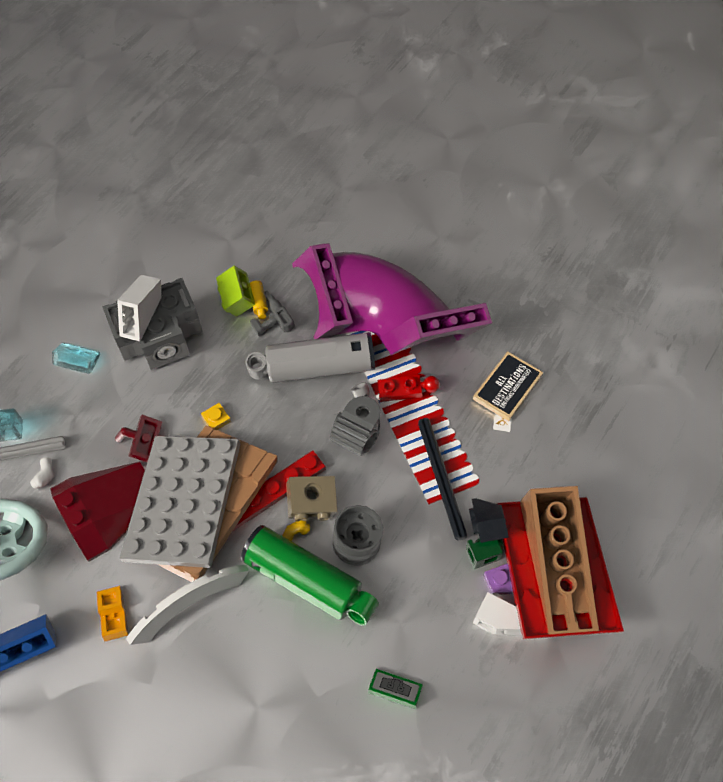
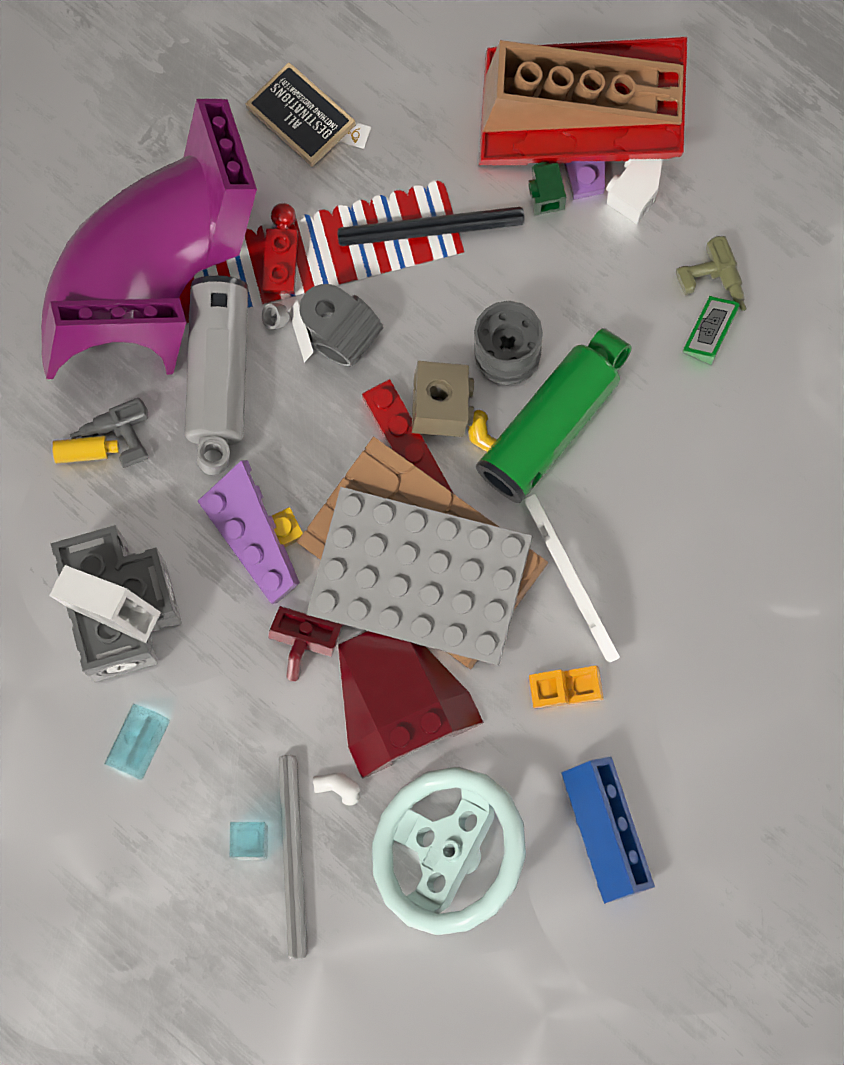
camera: 80 degrees left, 15 degrees up
lime brick [216,266,255,317] -> none
black slope [469,498,509,543] -> none
none -> medium lavender wing [198,460,300,604]
none -> olive piece [676,236,747,311]

